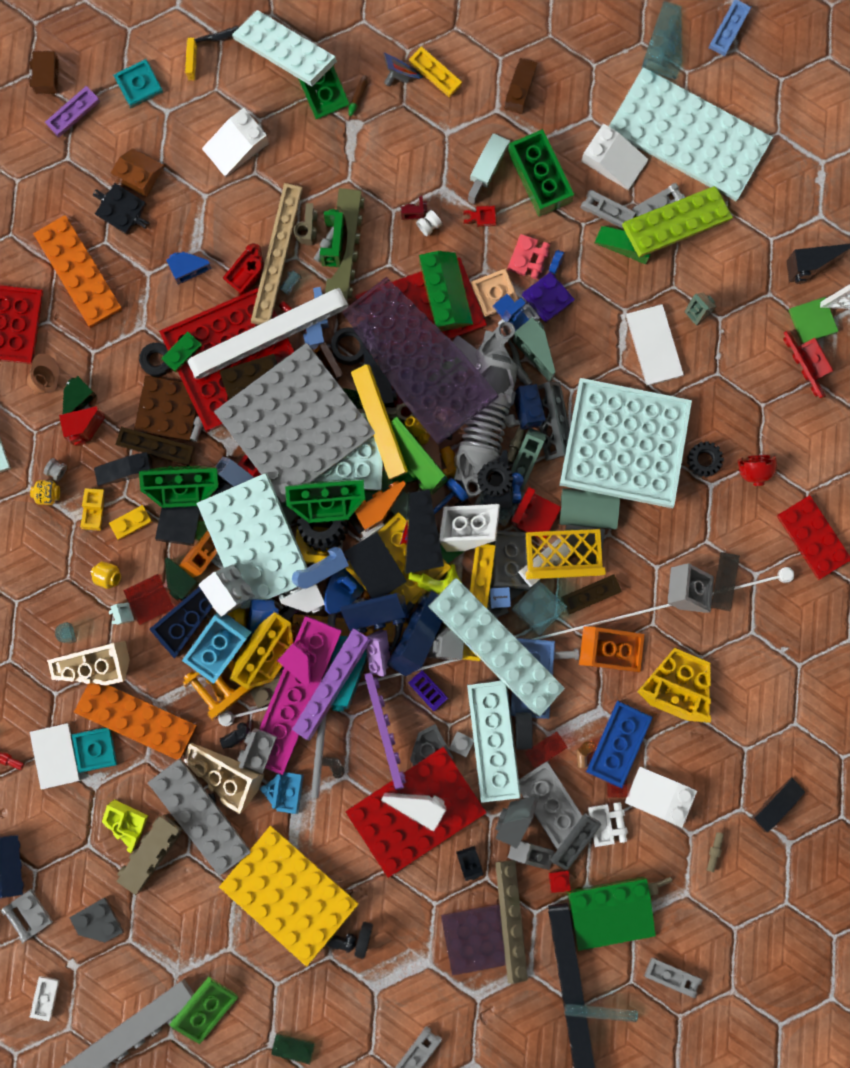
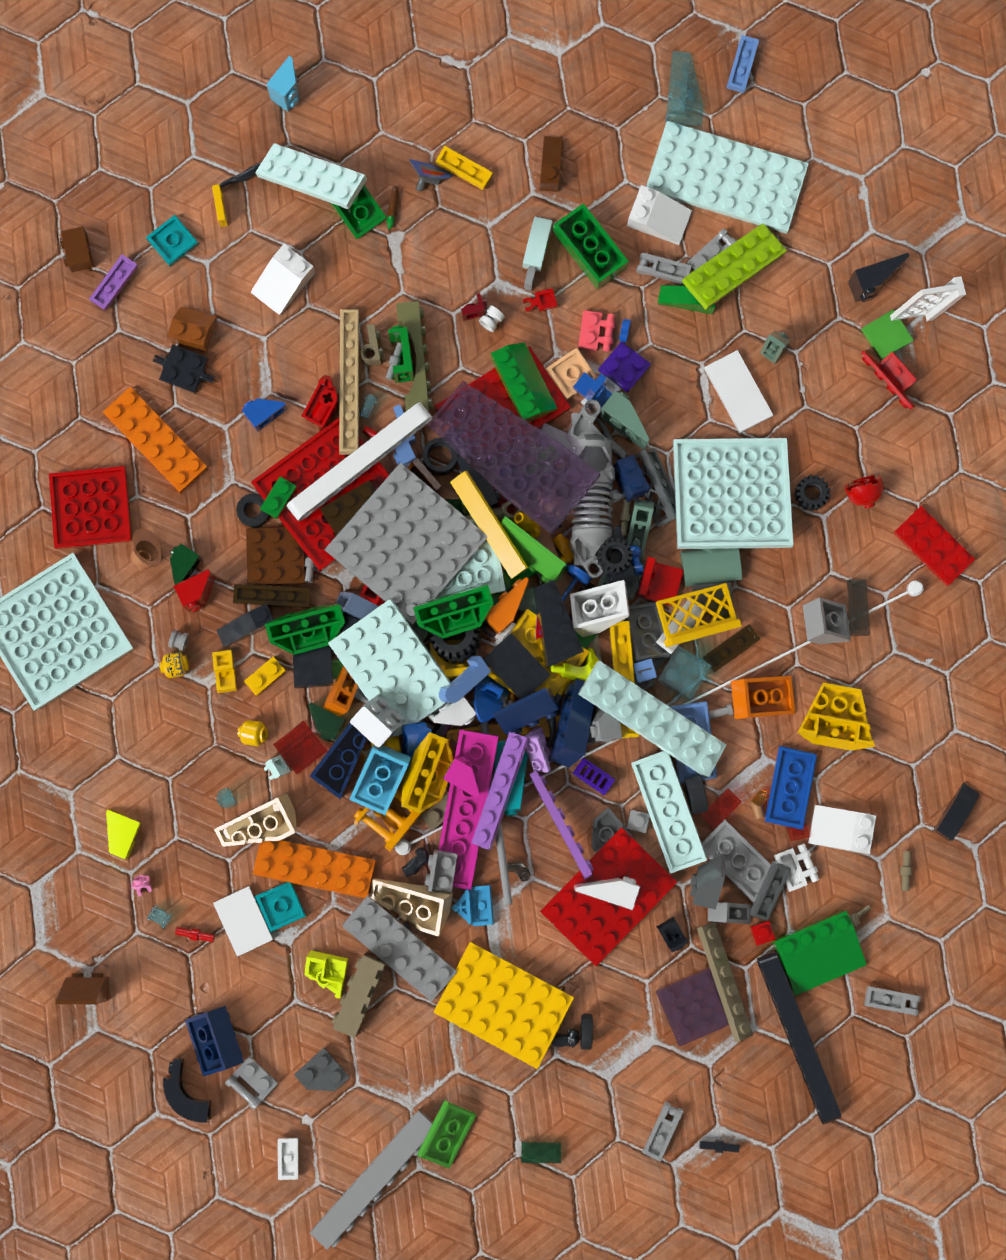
camera: 15 degrees left, 0 degrees up
clear light blue axle [564,1004,638,1022] -> none

